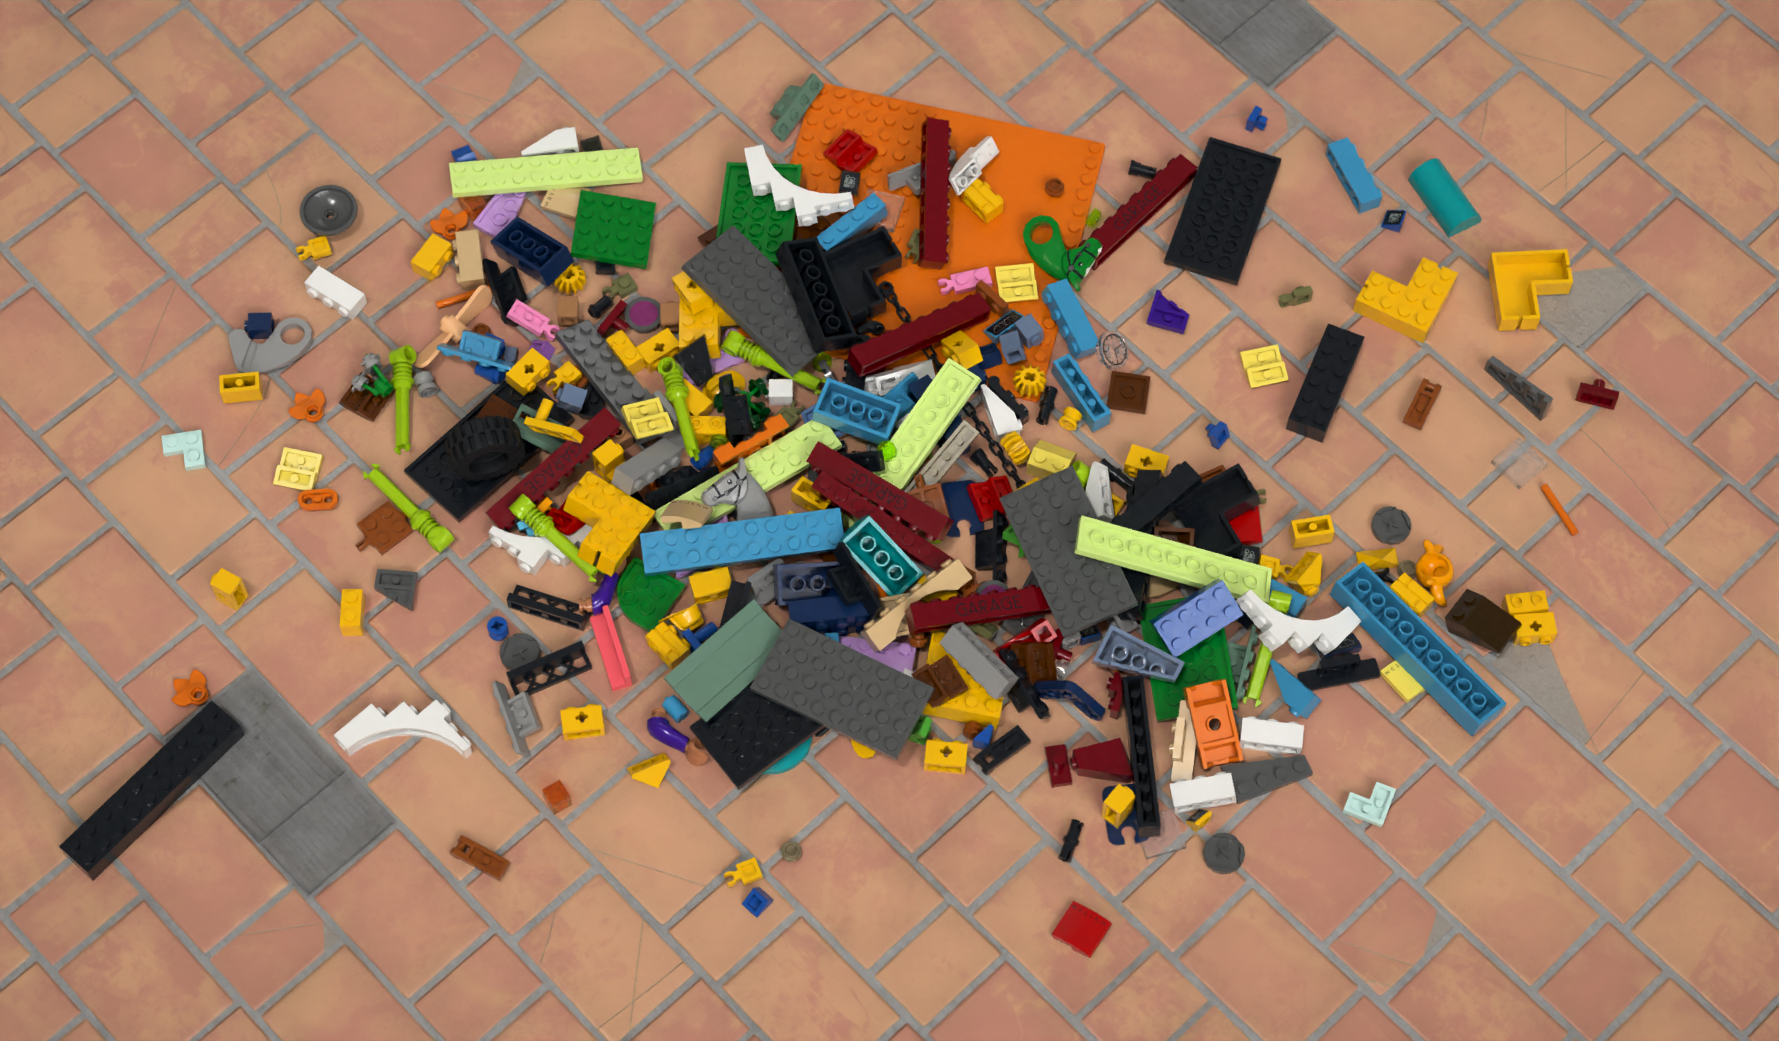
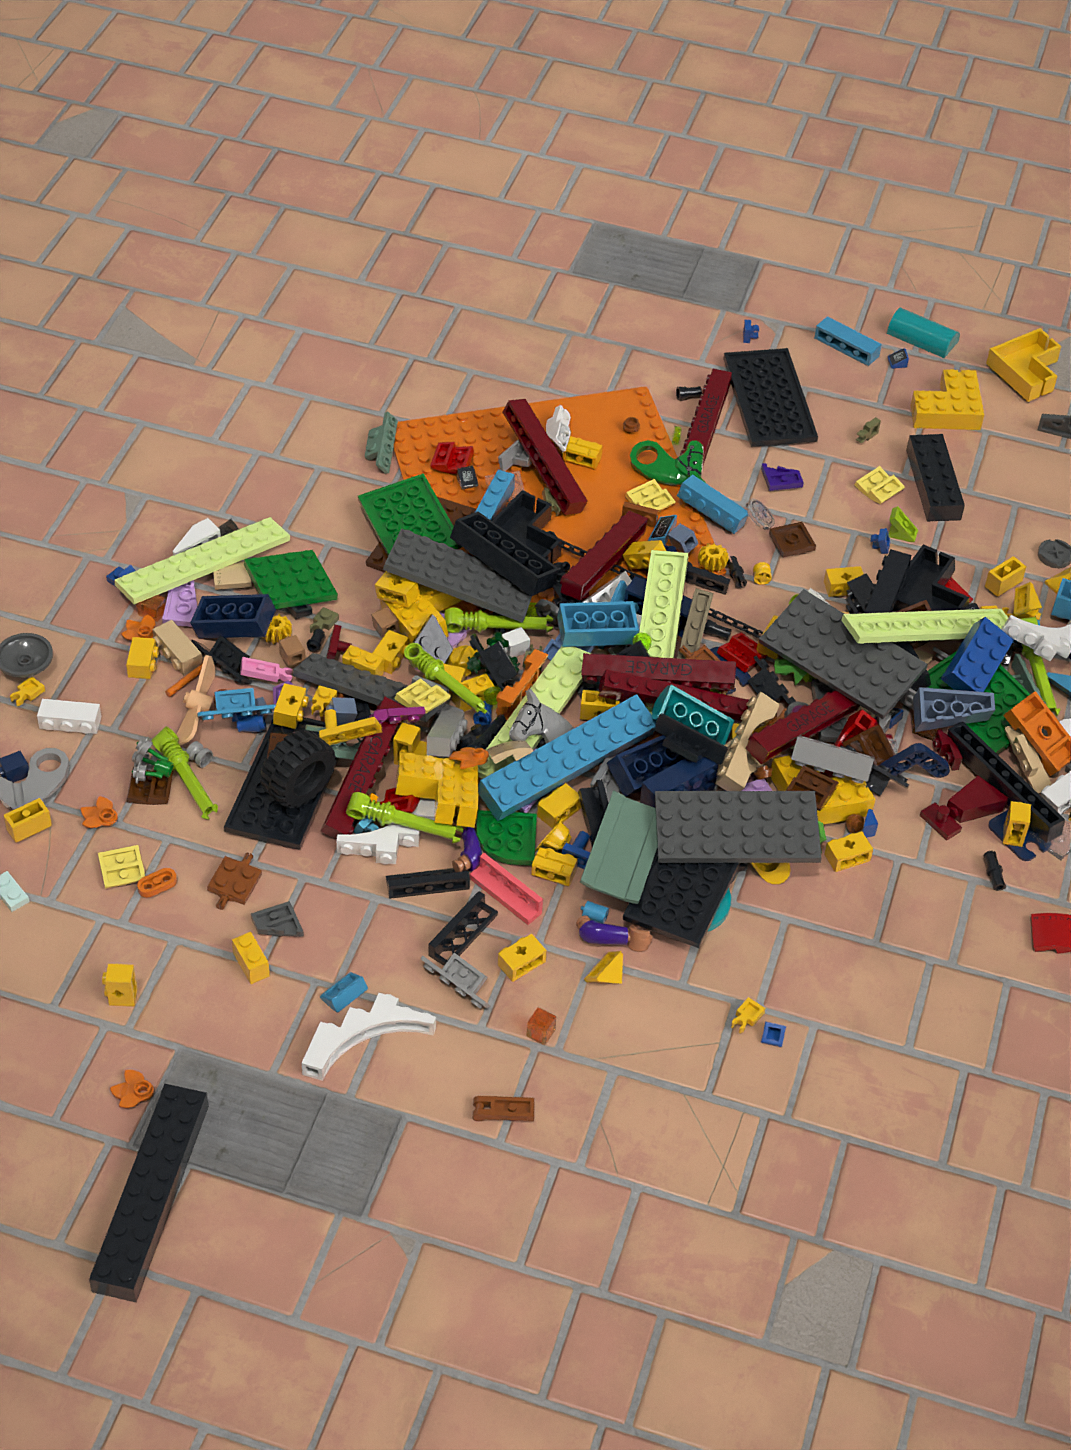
camera: 30 degrees left, 15 degrees down
lime piece [363,464,455,553] -> none
blue wheel [487,616,509,641] -> none
dark grey tile [500,633,541,671] -> none
tile [625,297,660,334] -> none
white arch [744,145,854,227] -> none
dark tan plate [781,841,802,862] -> none
bright pink plate [938,267,992,295] -> none
black plate [973,725,1031,776] -> none
white slope [980,384,1023,443] -> none
yellow gear [1000,431,1031,465] -> none
sand blue brick [1014,313,1044,349] -> none
light yellow slope [1026,440,1077,479] -> none
dark azure brick [1051,353,1111,433] -> none
black pin [1100,458,1133,492] -> none
dark orange plate [1402,378,1442,430] -> none
none -> dark azure slope [320,972,368,1013]
none -> magenta hinge [369,706,426,724]
none -> orange plate [449,747,489,769]
none -> lime slope [889,506,918,542]

